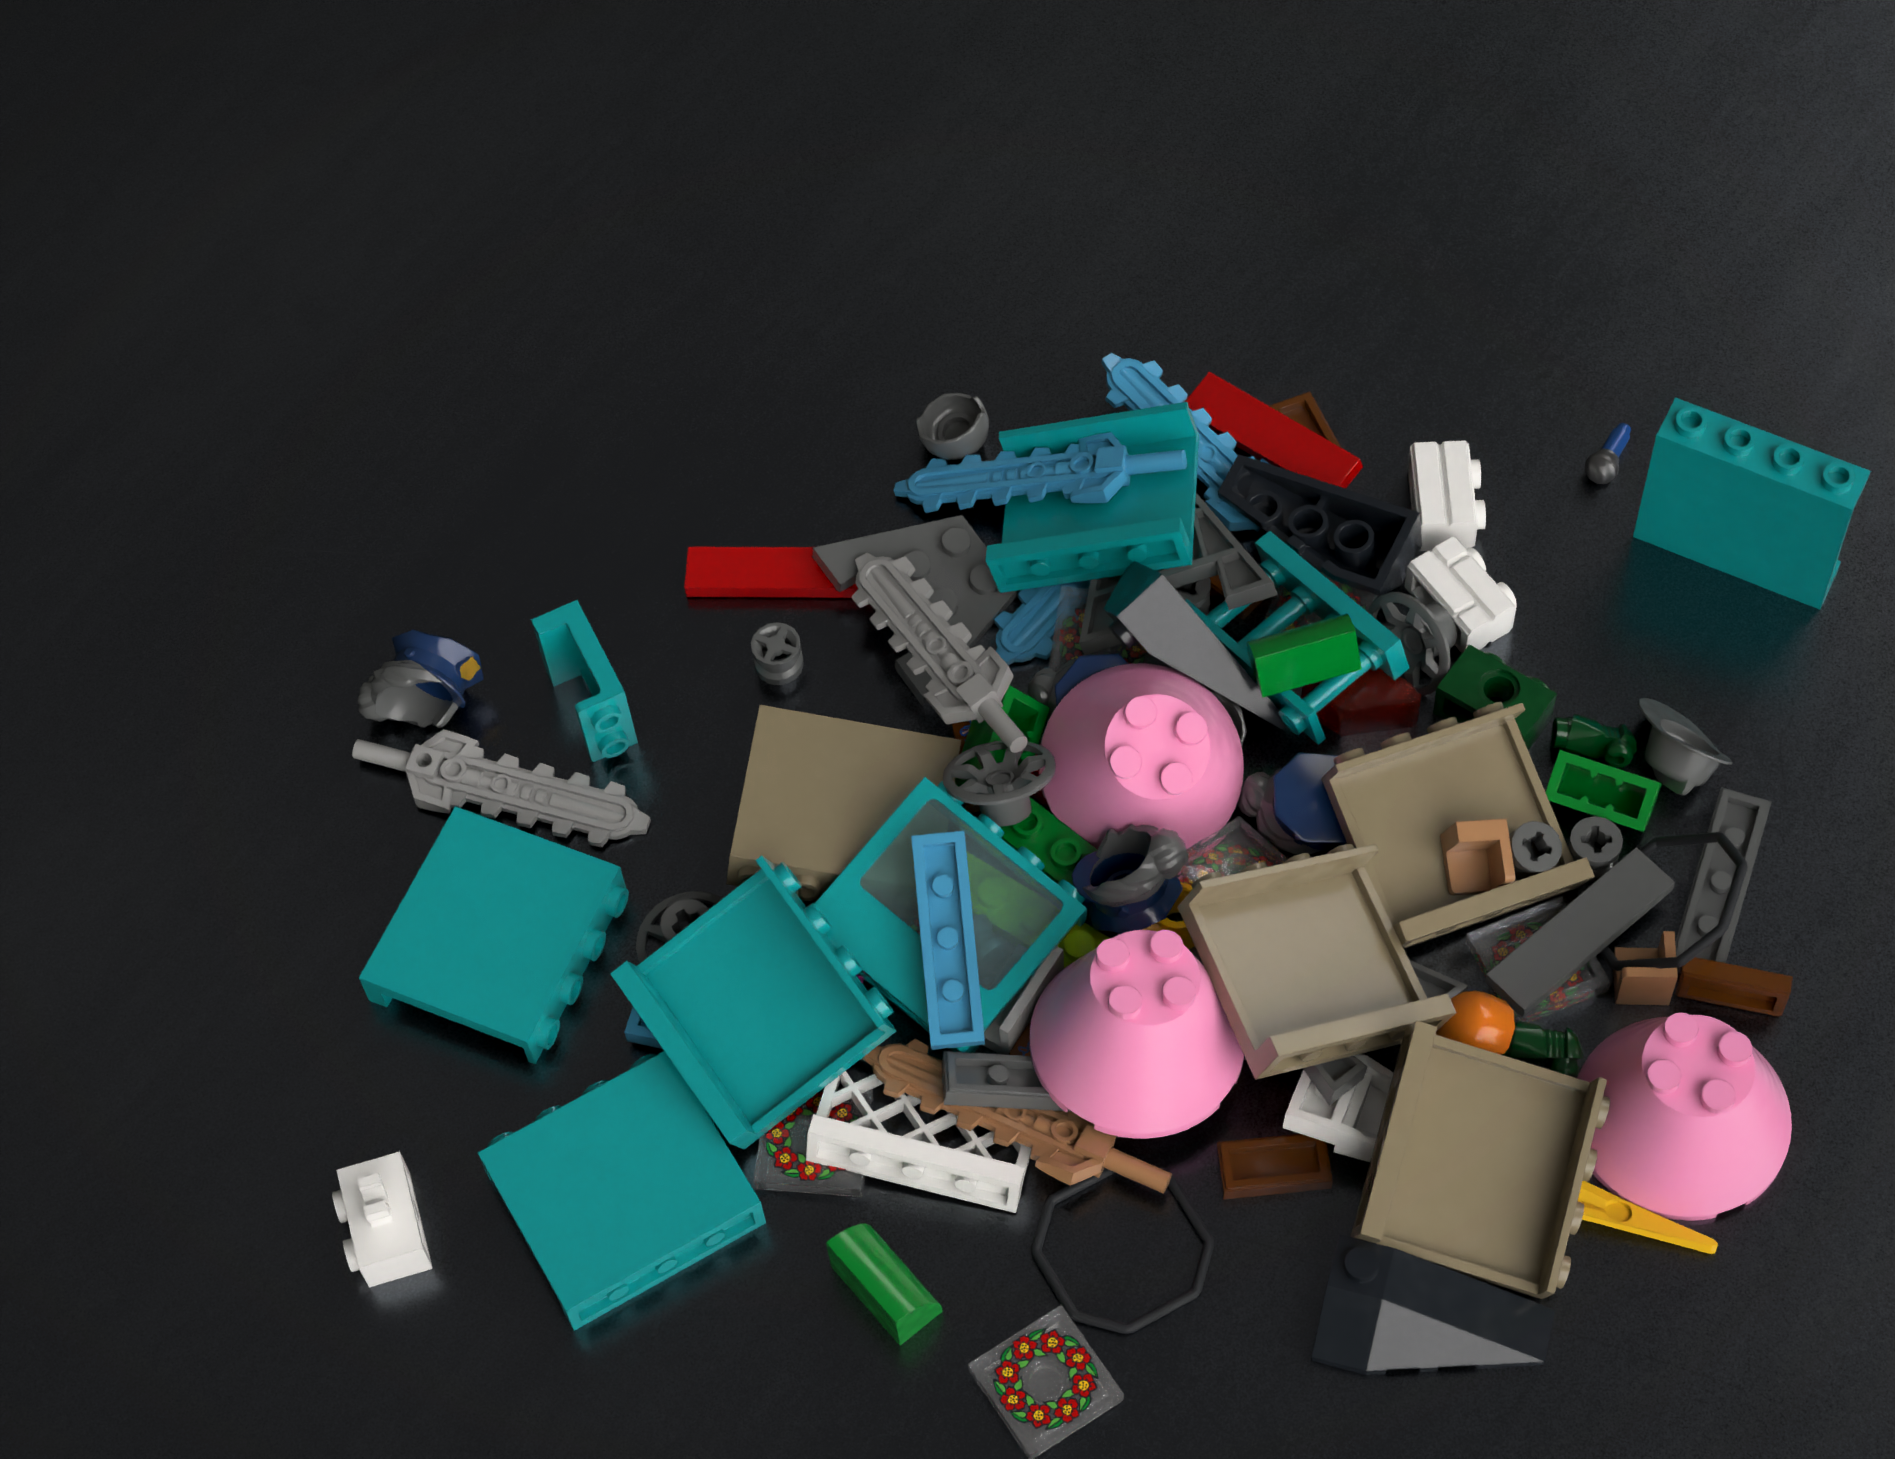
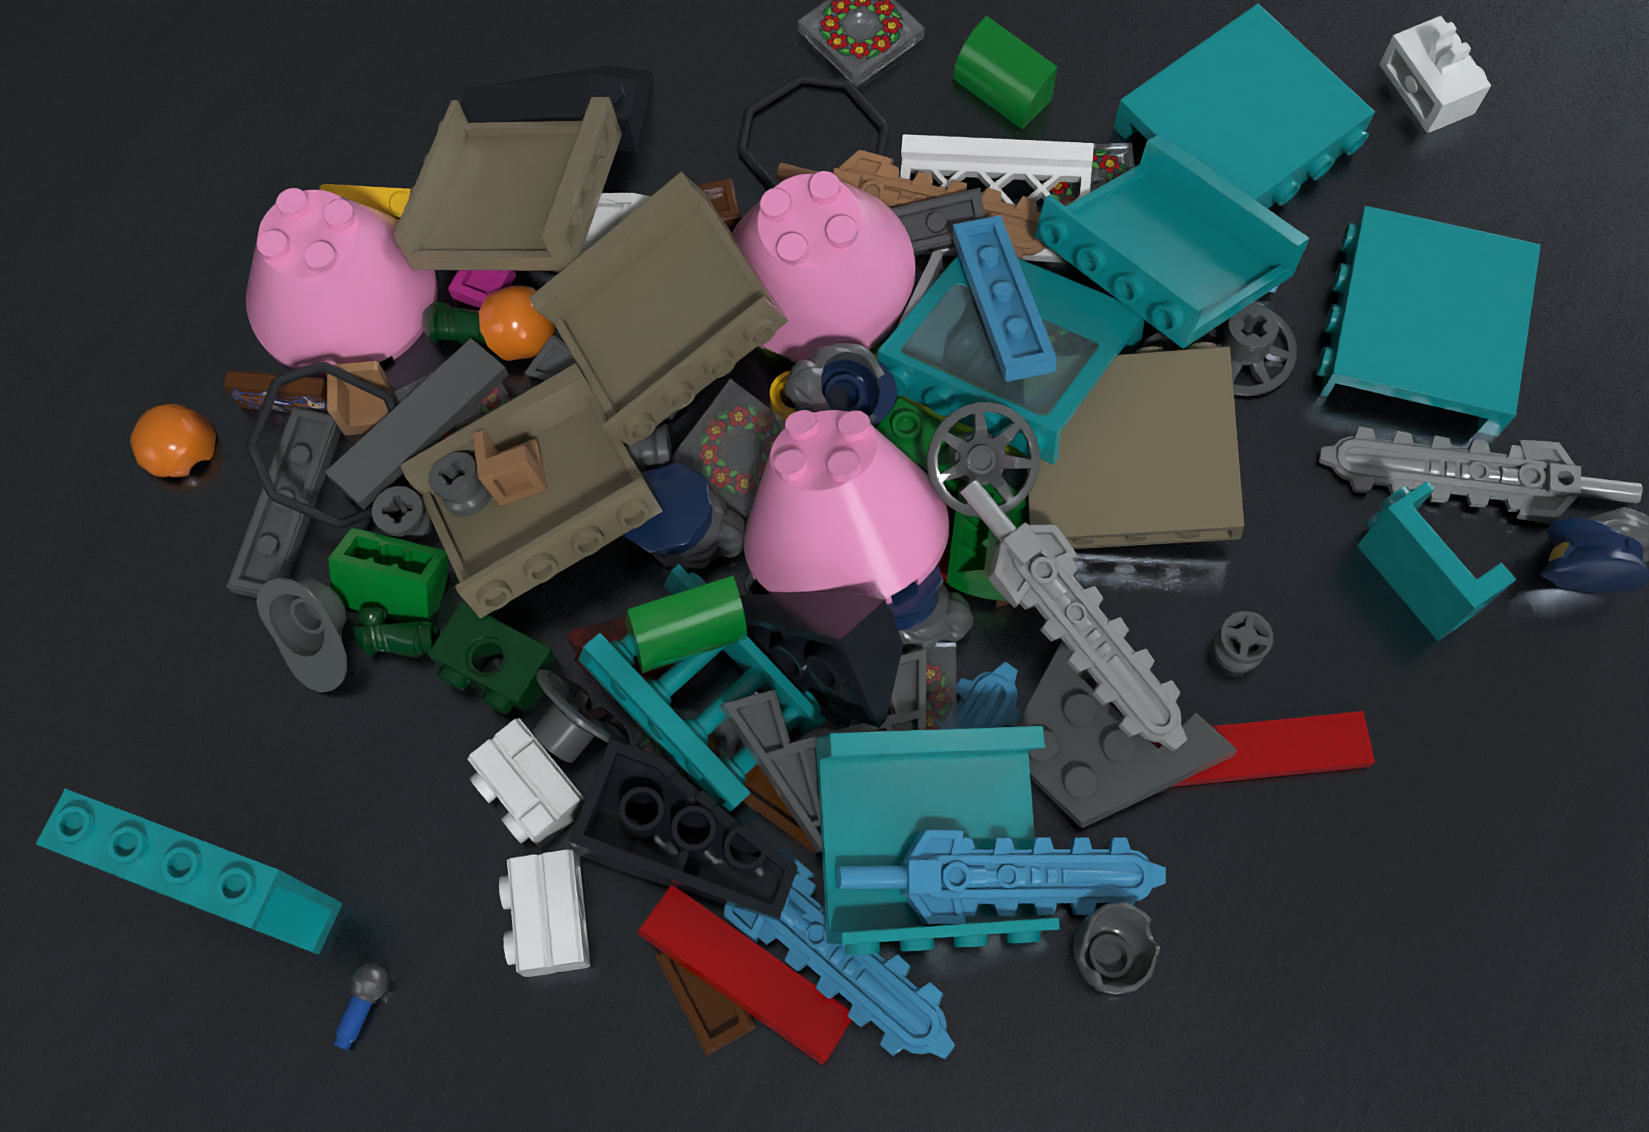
camera: 170 degrees right, 10 degrees up
none -> orange hair [130,403,216,477]

